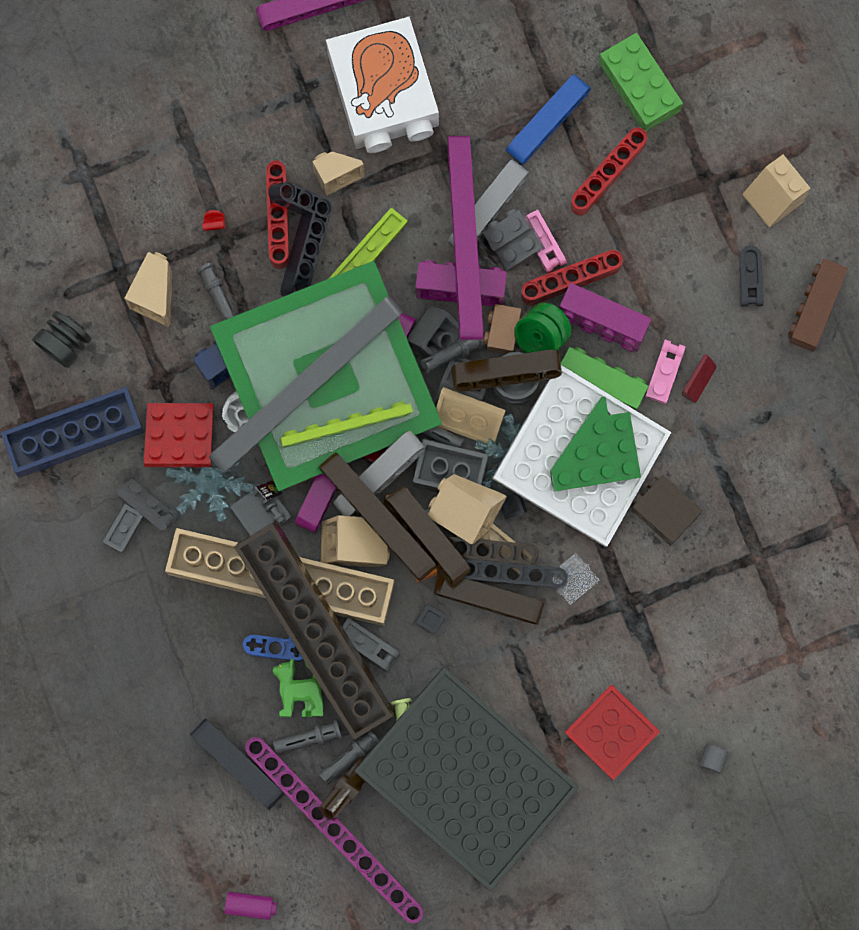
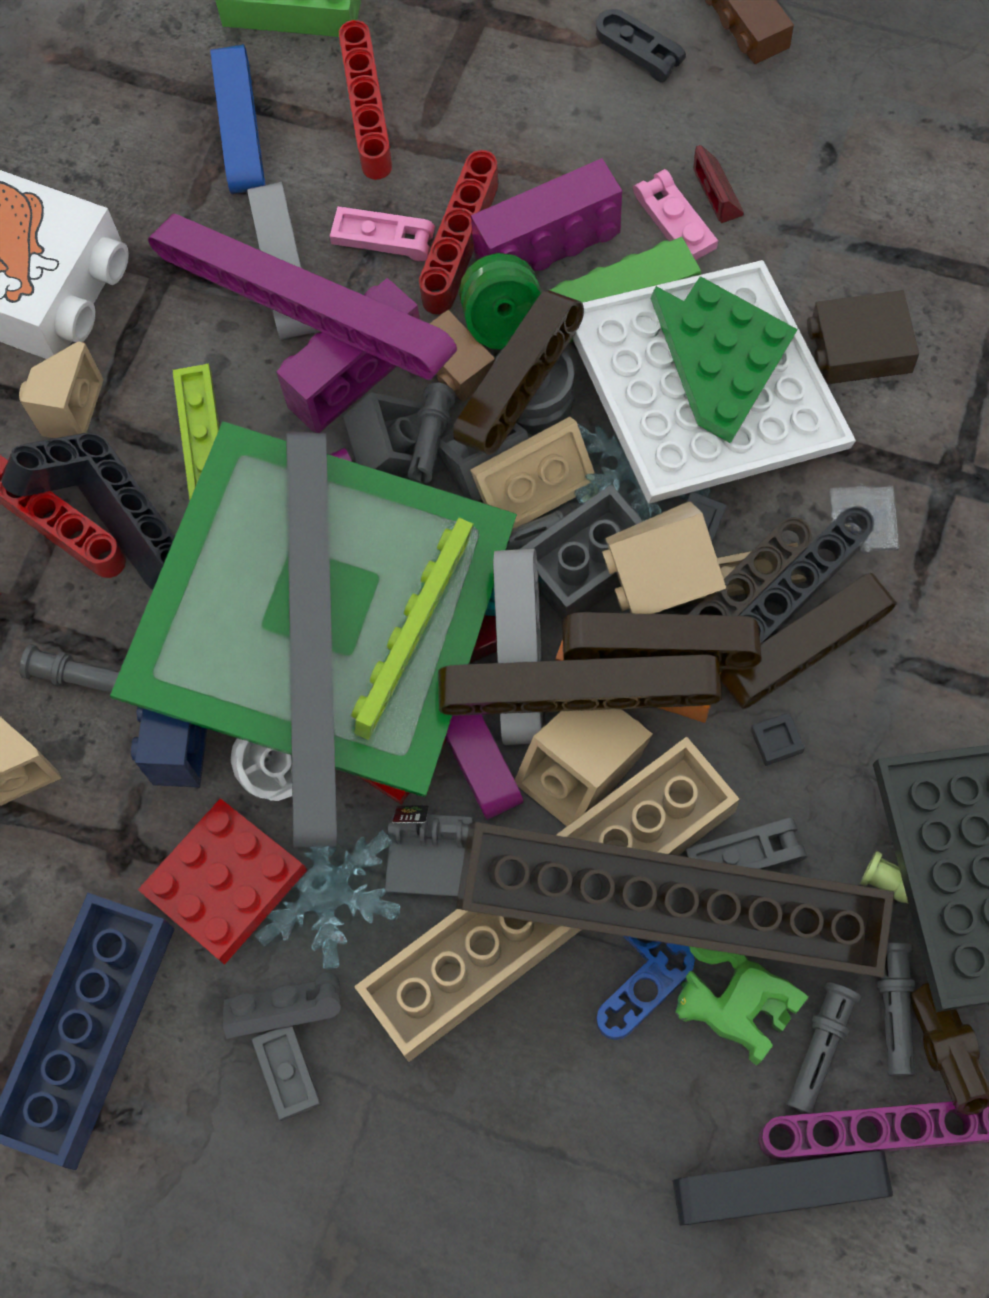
camera: 45 degrees left, 10 degrees down
dark grey plate [483,209,545,271] -> none

